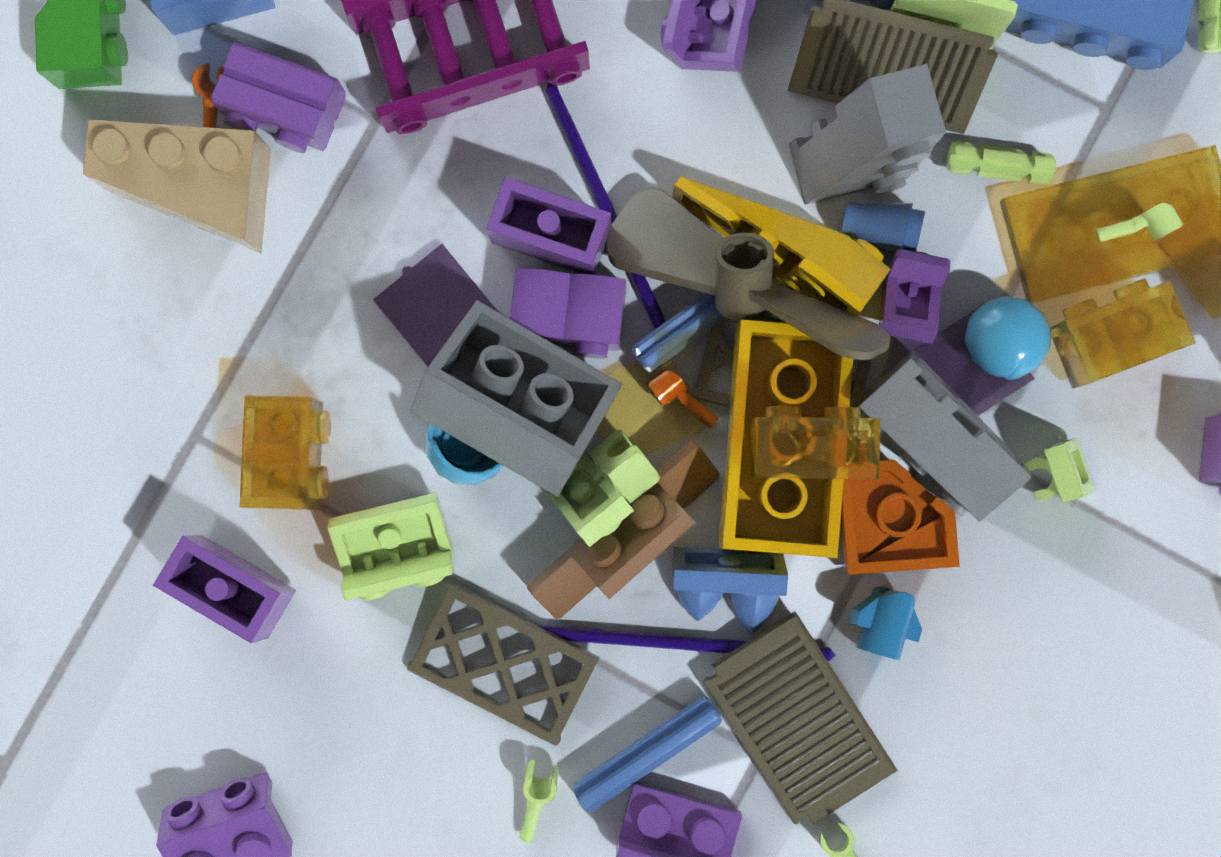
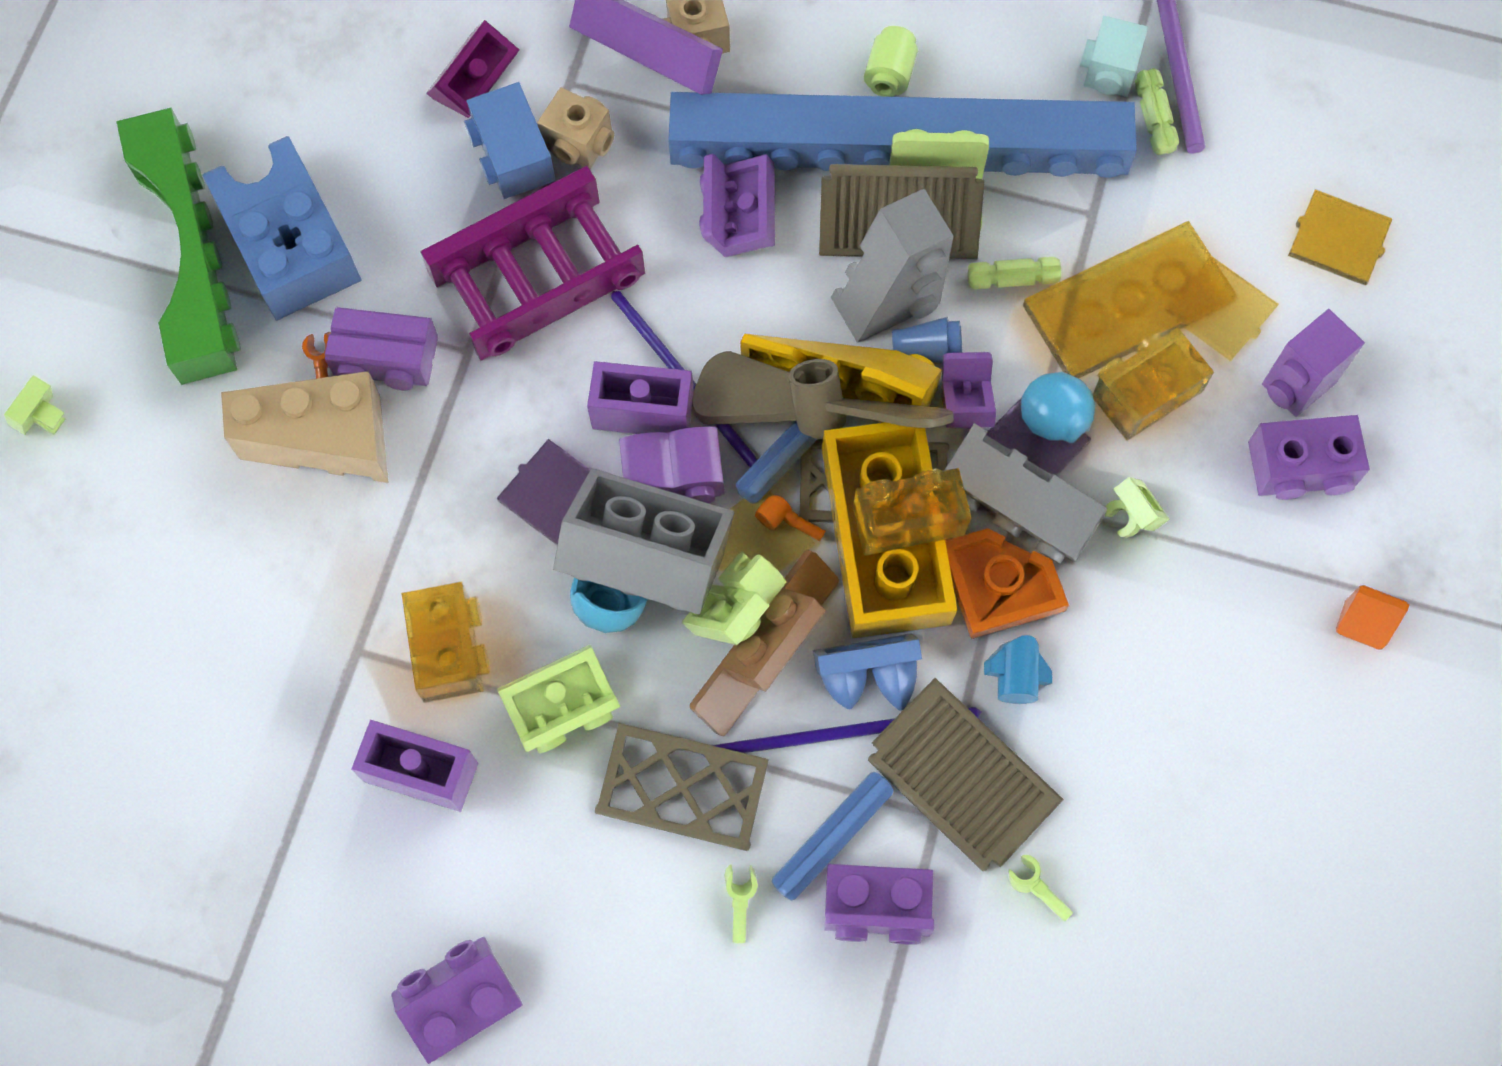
camera: 15 degrees left, 15 degrees down
yellowish green hand [1095,203,1183,242] -> none

